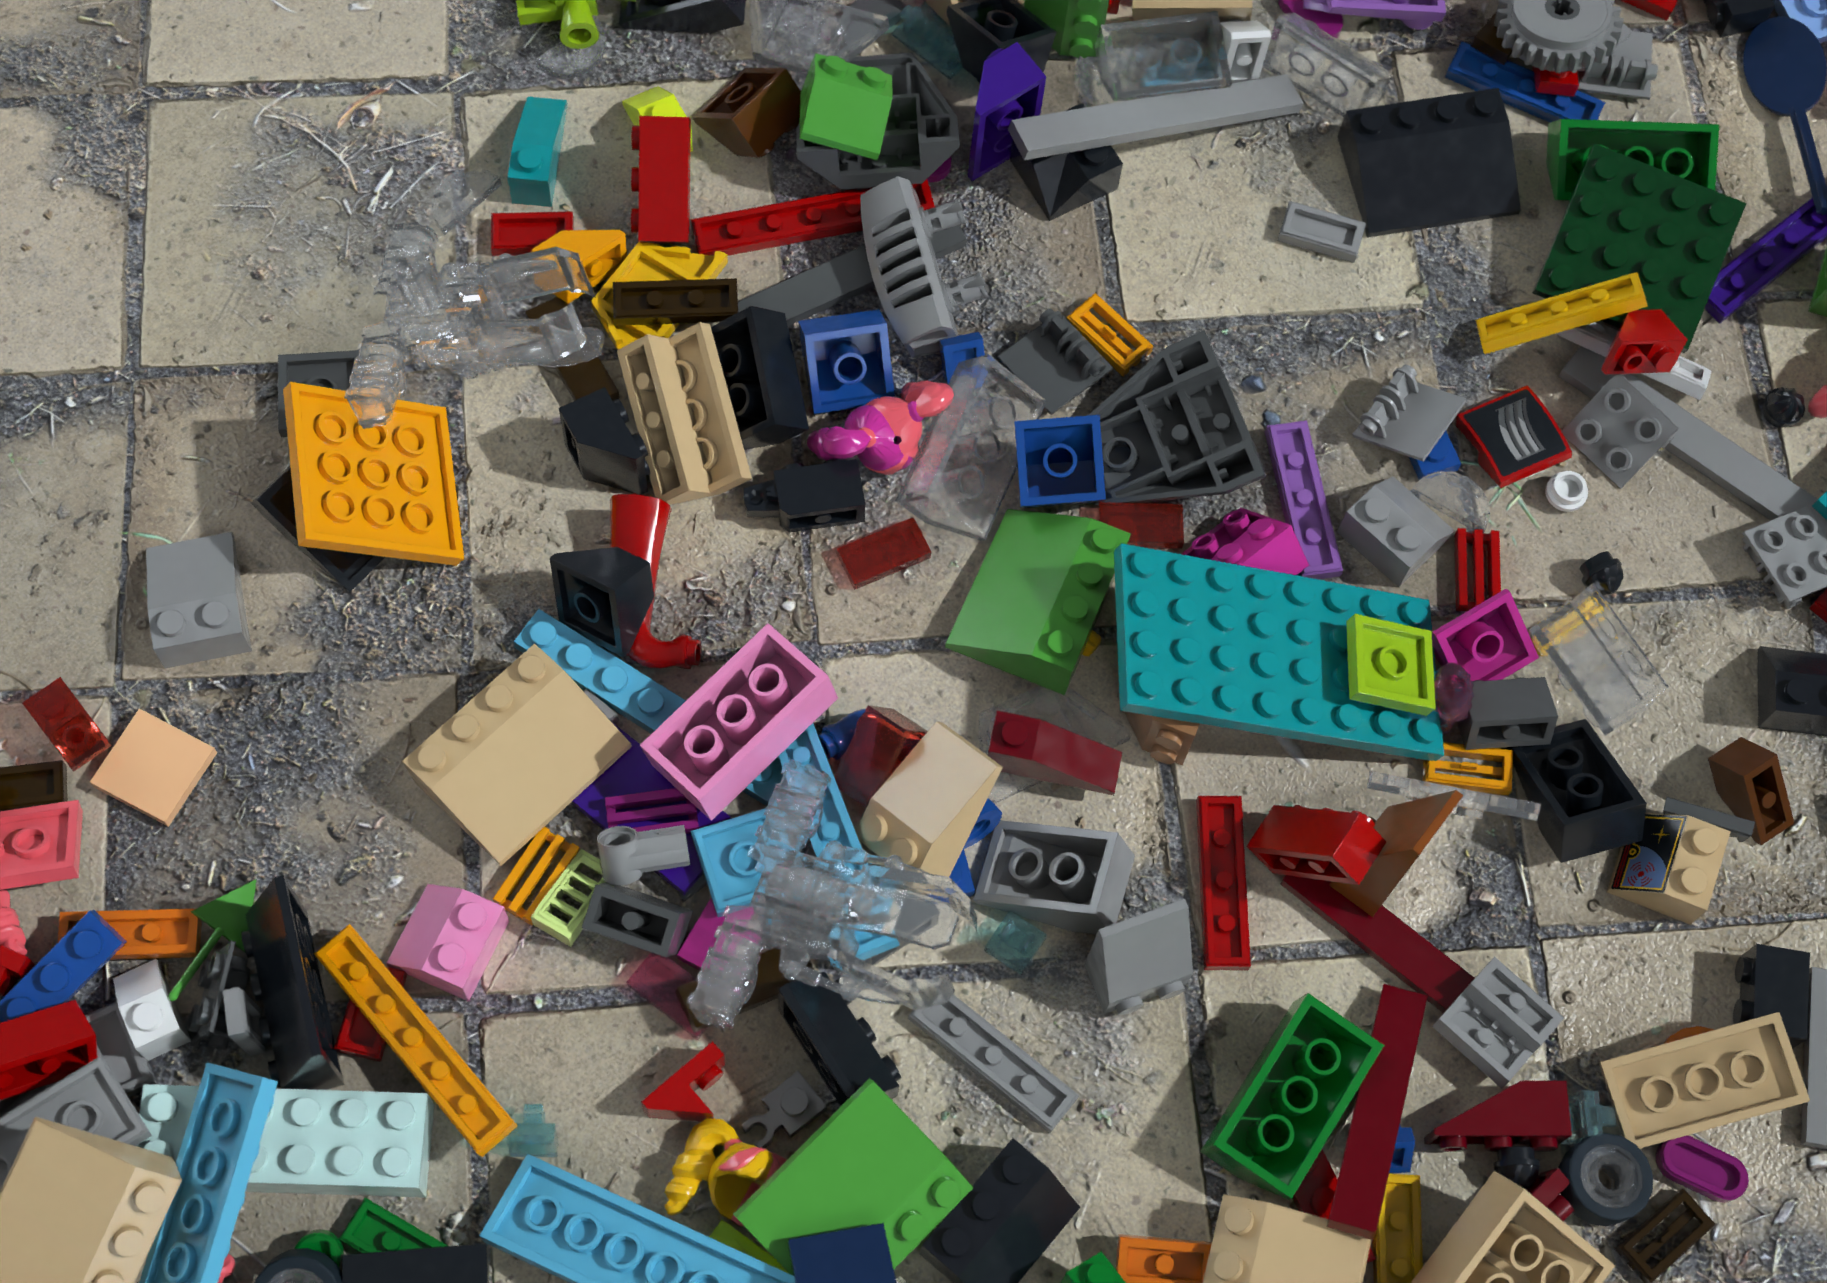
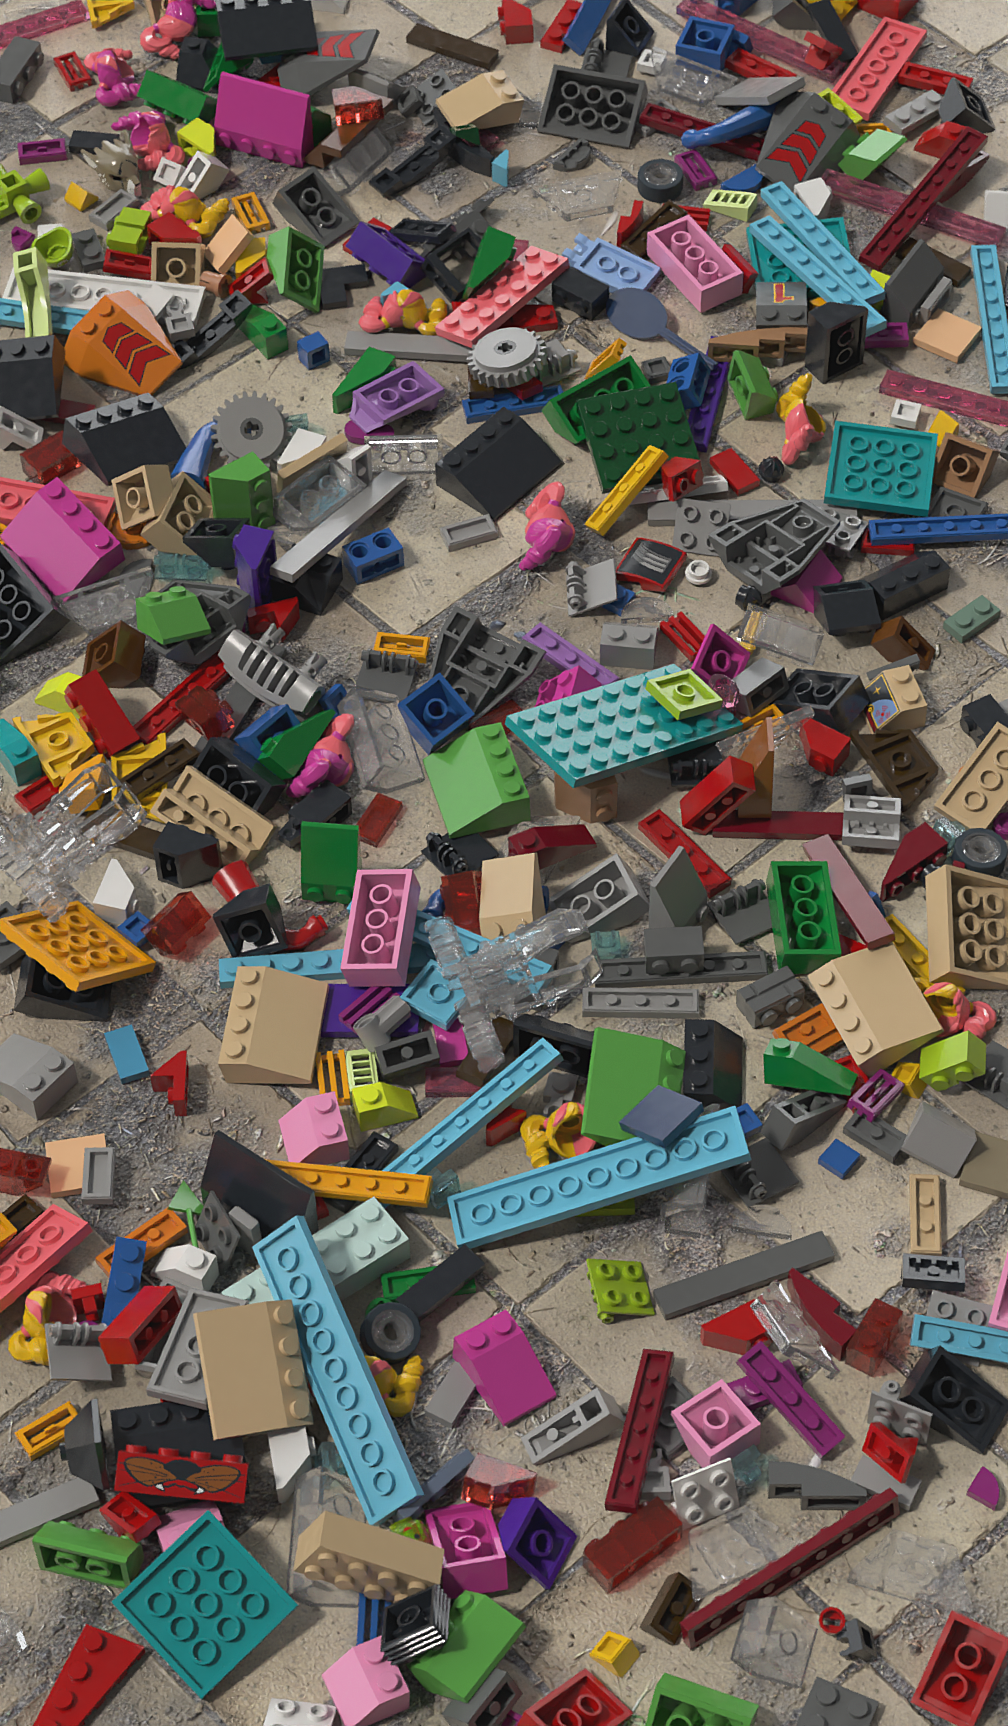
camera: 30 degrees left, 15 degrees down
none -> yellow wing [12,712,95,787]
none -> light grey tile [81,1147,116,1205]
none -> white slope [93,859,140,925]
none -> dark azure tile [104,1025,150,1084]
none -> blue plate [117,910,158,948]
none -> clear red brick [141,891,211,956]
none -> red slope [150,1050,189,1116]
none -> clear red brick [175,685,235,741]
none -> red slope [246,597,300,643]
none -> green slope [257,709,336,780]
none -> green slope [301,821,362,904]
none -> black tile [322,1131,398,1214]
none -> blue brick [342,527,404,585]
none -> neon yellow slope [352,1082,418,1132]
none -> medium azure plate [380,1038,563,1209]
none -> black hinge [421,832,499,884]
none -> hair [519,481,575,571]
none -> light orange tile [584,338,627,379]
none -> dark grey tile [593,951,768,988]
none -> dark grey tile [641,356,670,385]
none -> dark grey brick [643,926,704,974]
none -> blue brick [666,353,711,410]
none -> black hinge [667,740,723,787]
none -> dark grey hinge [707,879,772,945]
none -> dark grey wedge [708,498,840,595]
none -> red tile [709,448,760,496]
none -> dark grey brick [736,966,805,1028]
none -> dark pink slope [771,549,843,613]
none -> red slope [799,715,851,777]
none -> black slope [813,579,881,637]
none -> dark grey tile [842,771,873,802]
none -> dark brown wing [849,729,939,812]

